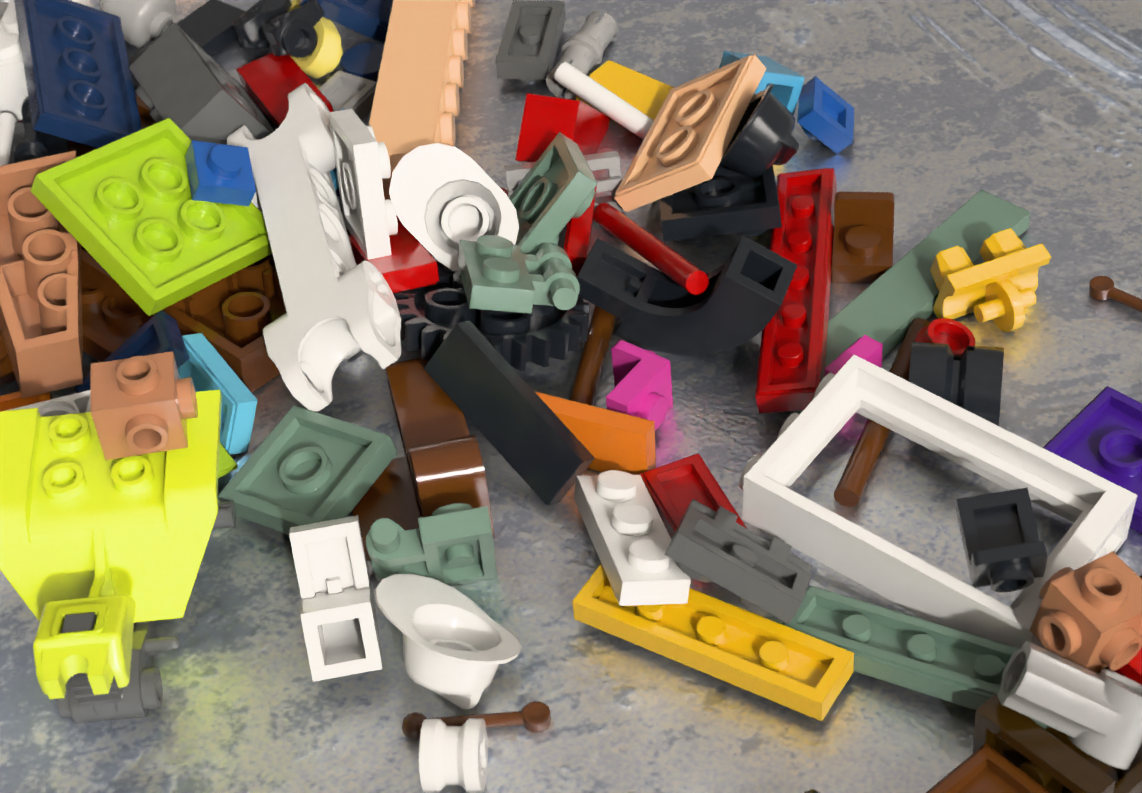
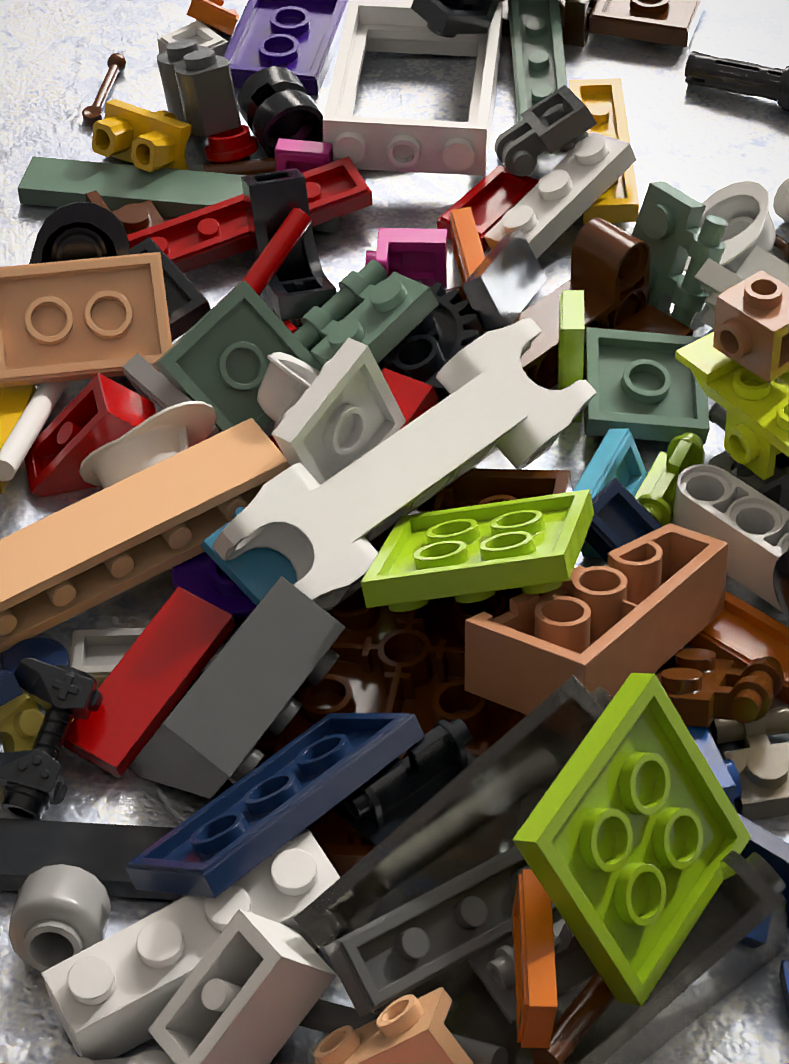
camera: 125 degrees left, 0 degrees up
blue plate [185,140,256,206] -> none
none -> white piece [79,401,217,489]
none -> dark grey brick [156,39,241,137]
none -> lime tile [558,290,585,422]

